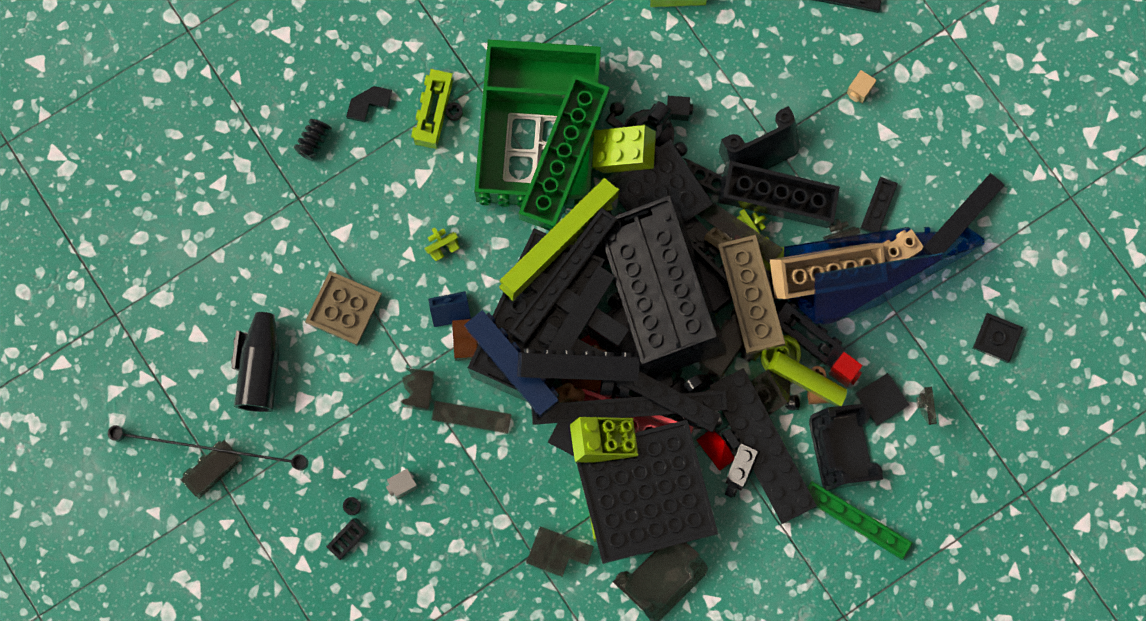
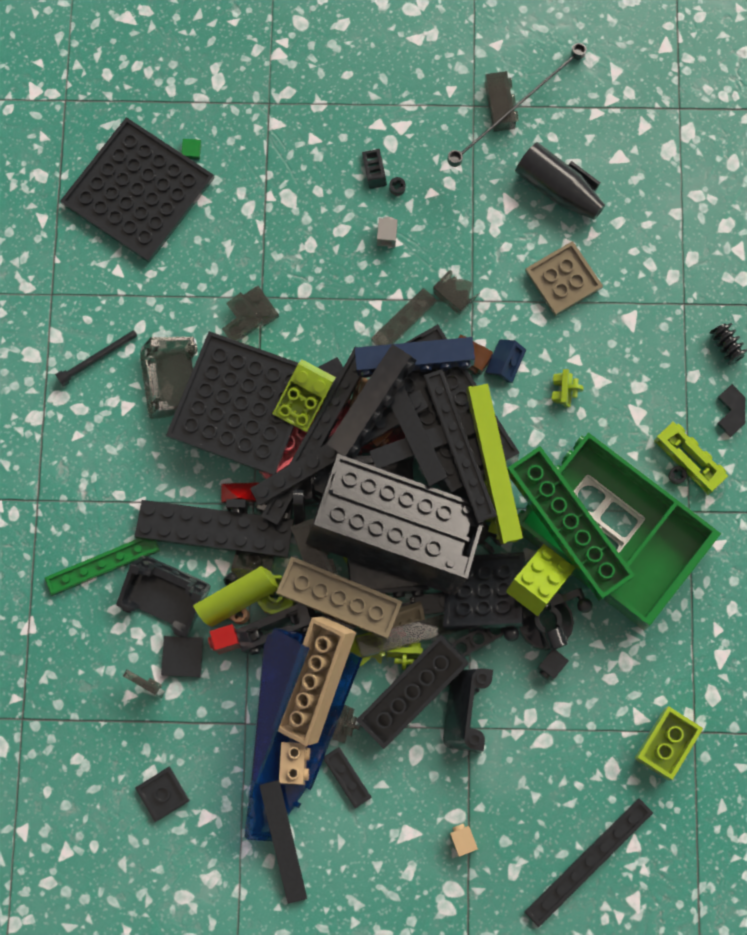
camera: 125 degrees right, 0 degrees up
hinge [725,443,760,498] -> none

